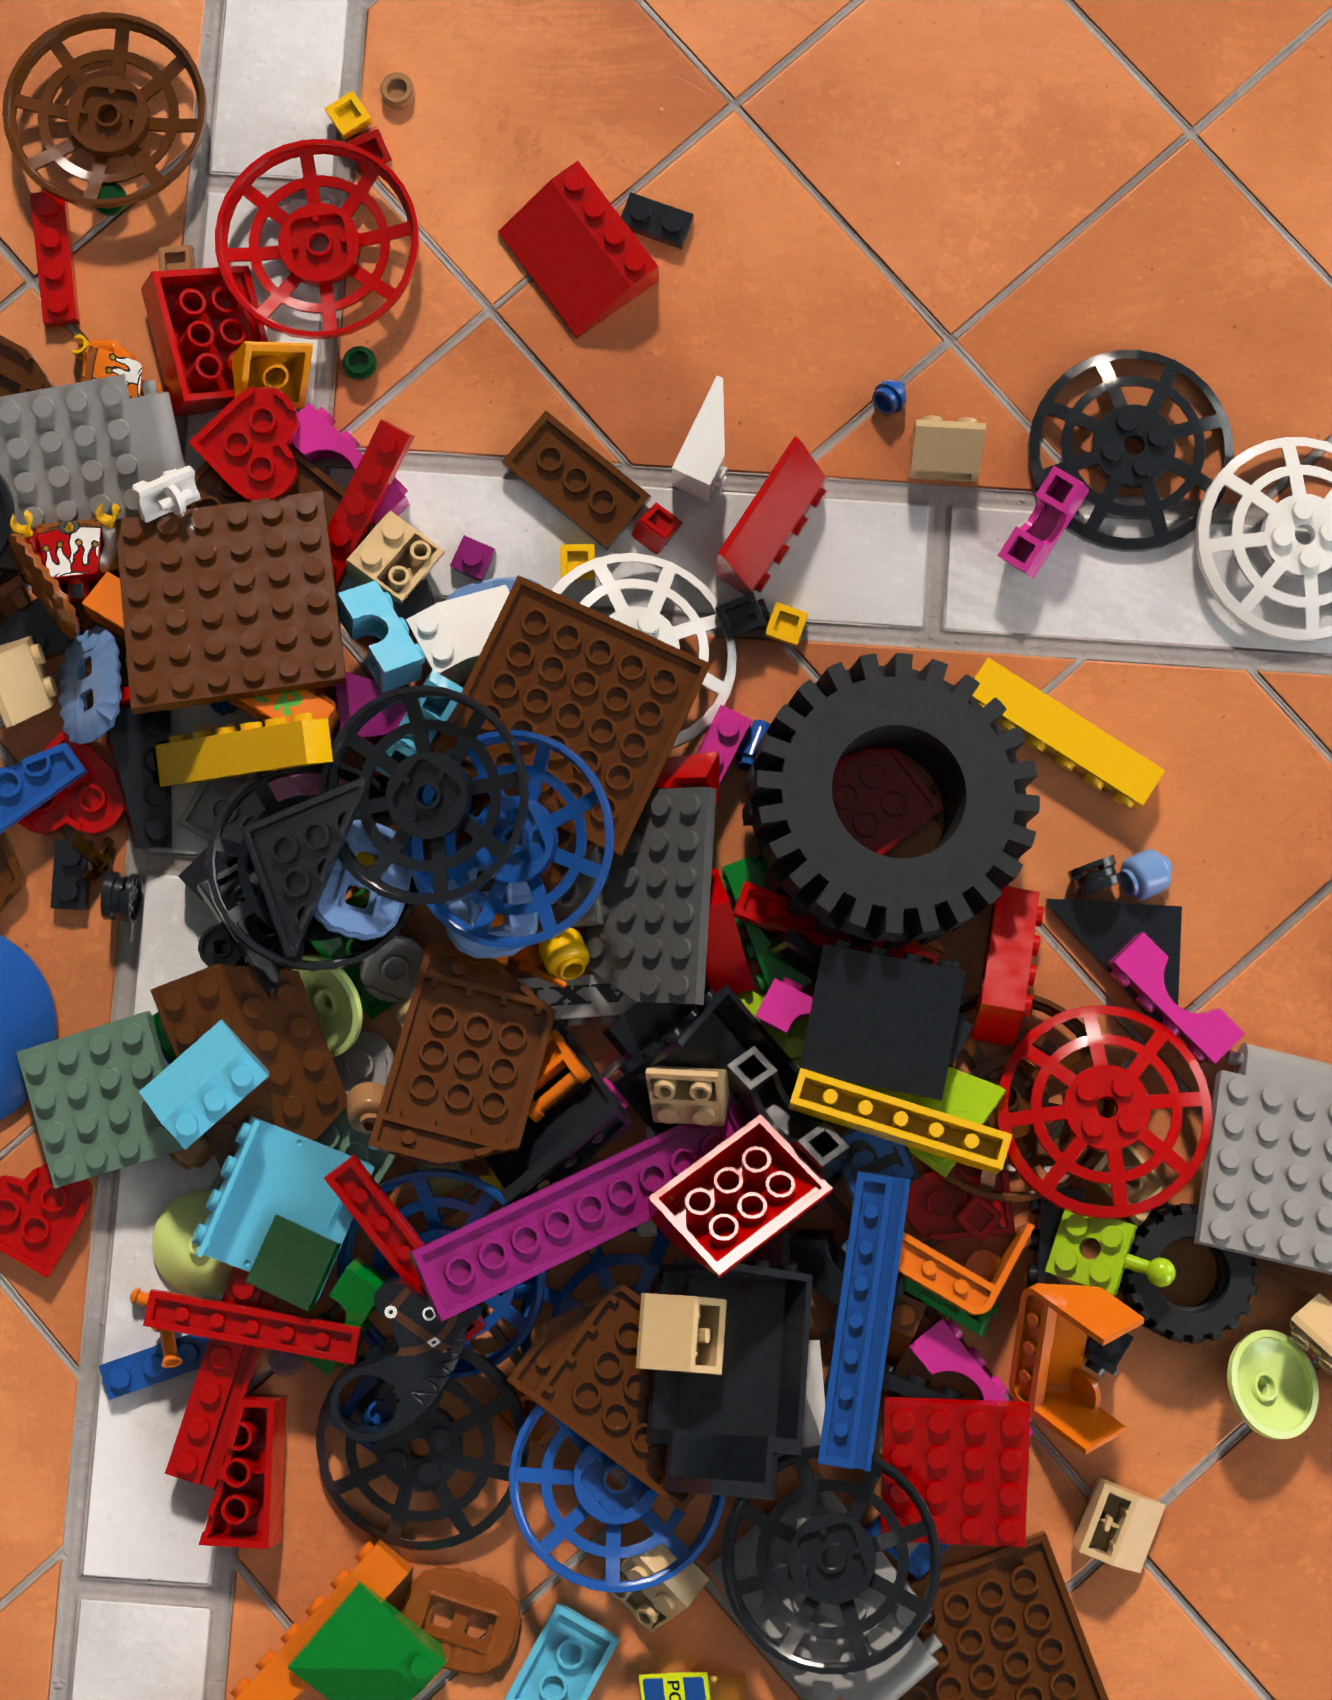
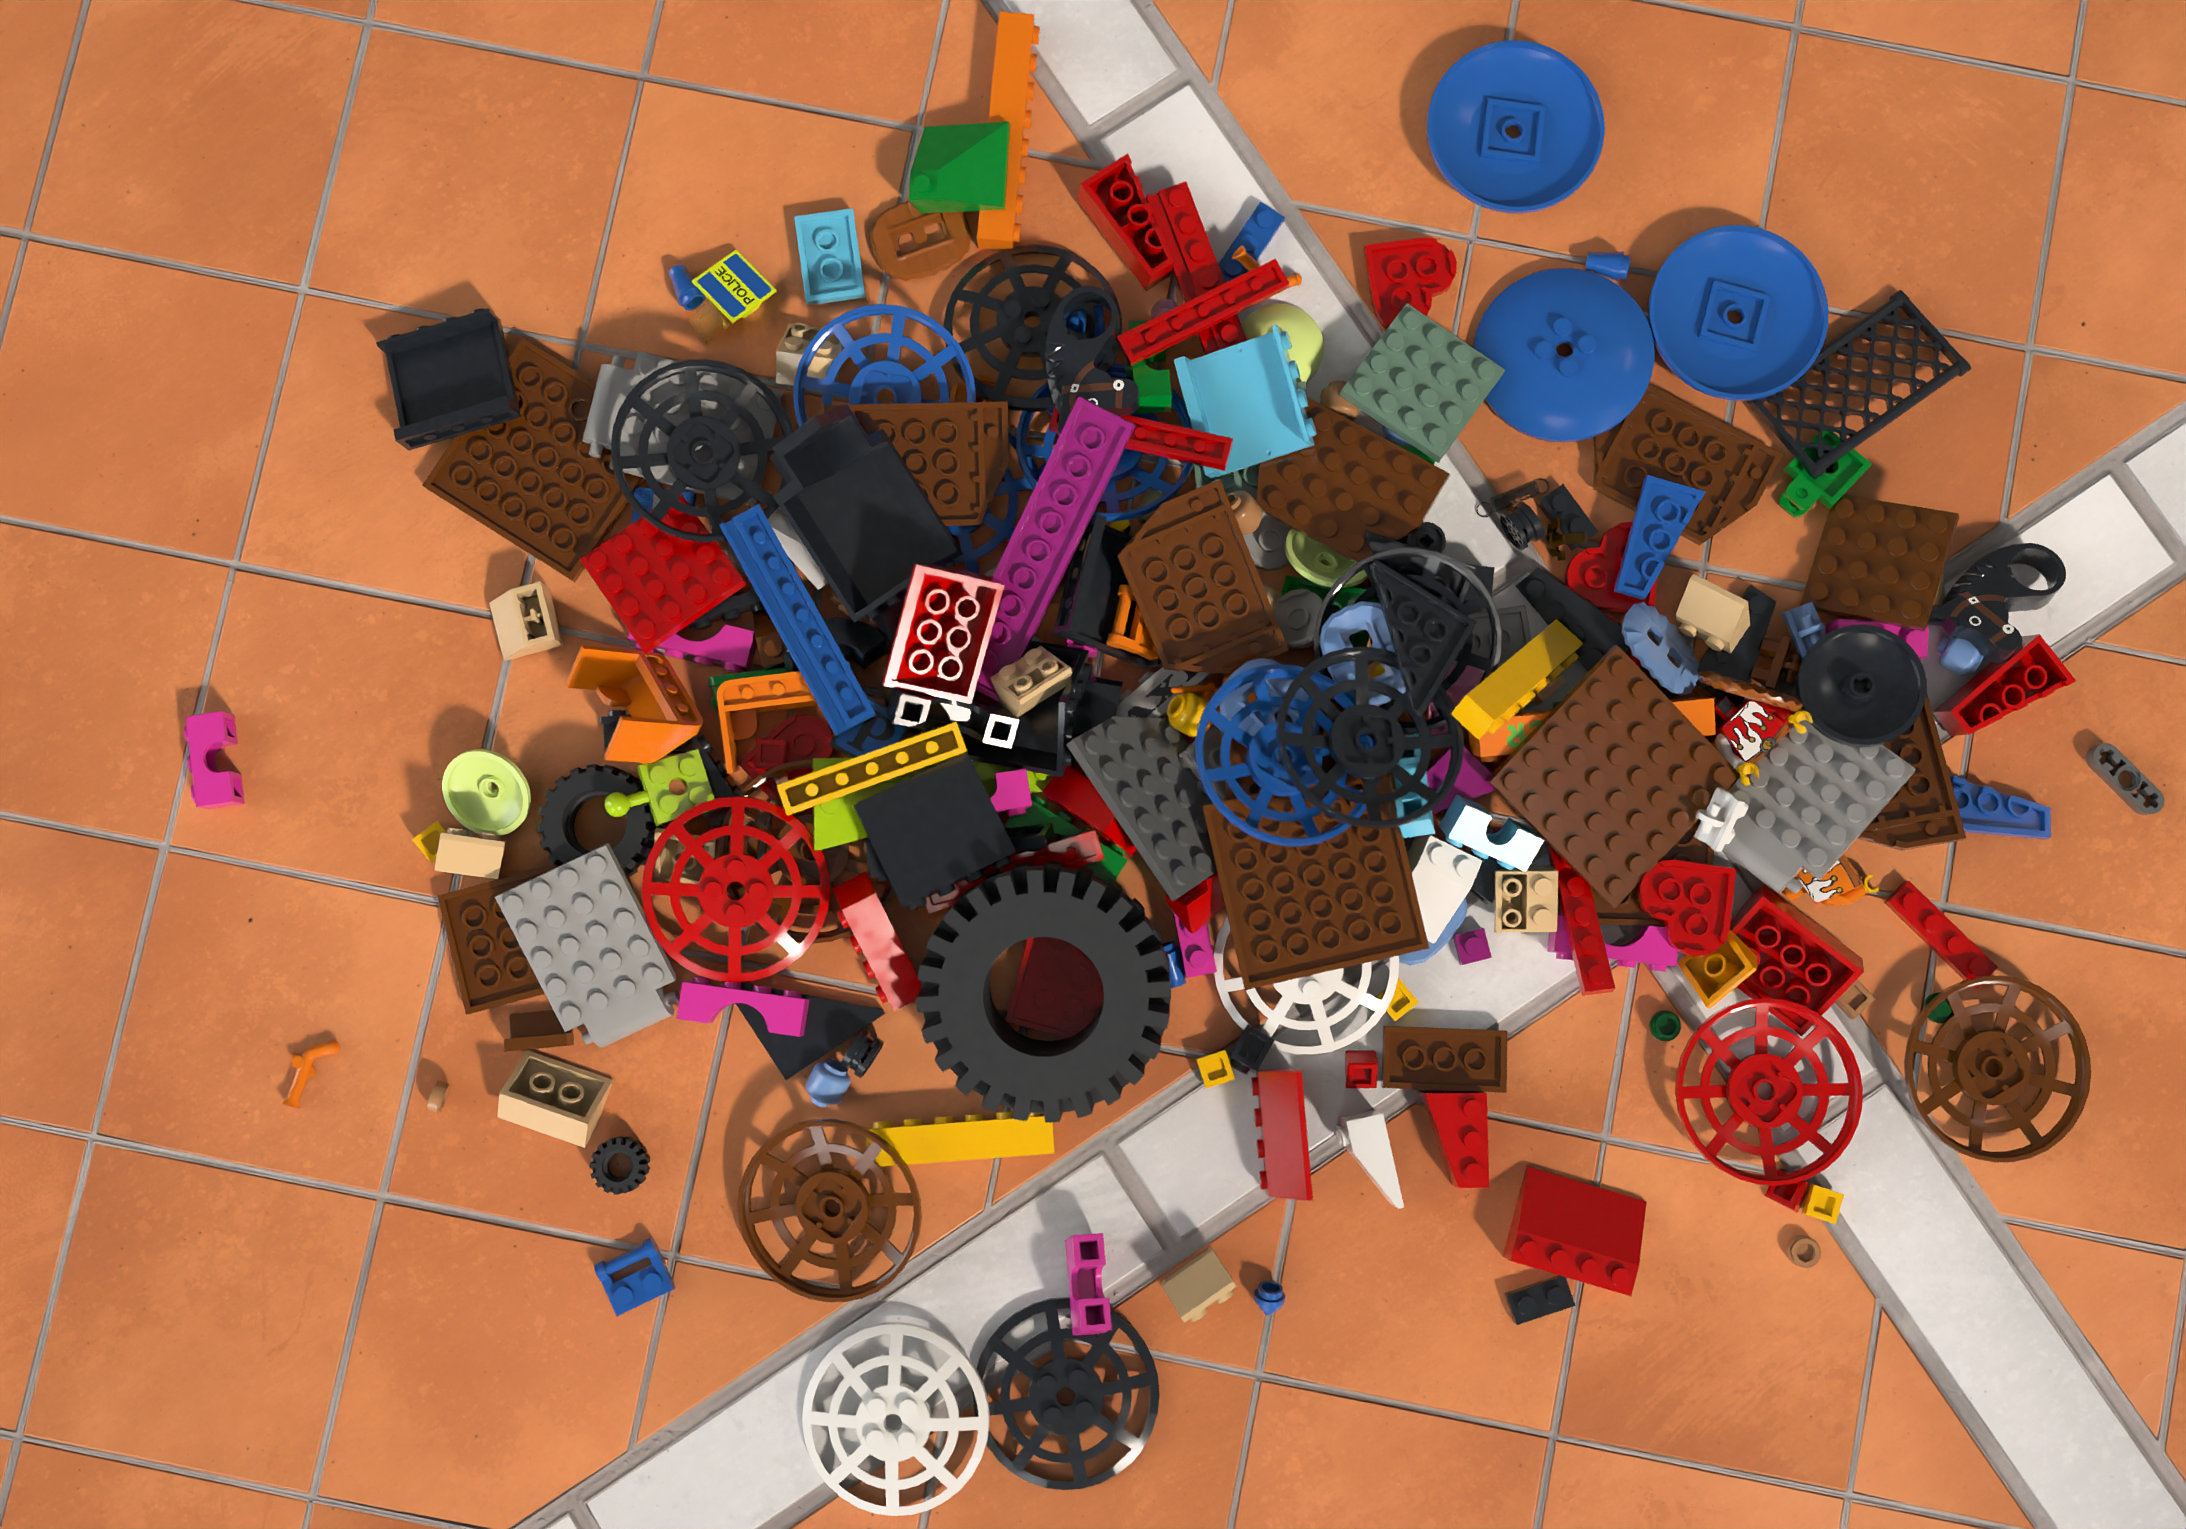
camera: 135 degrees right, 0 degrees up
medium azure slope [139,1019,270,1150] -> none
dark green tile [245,1215,341,1311] -> none
tan slope [636,1293,727,1375] -> none
none -> reddish brown dish [738,1119,922,1302]
none -> red wedge [1419,1091,1489,1188]
none -> black piece [1476,479,1549,518]

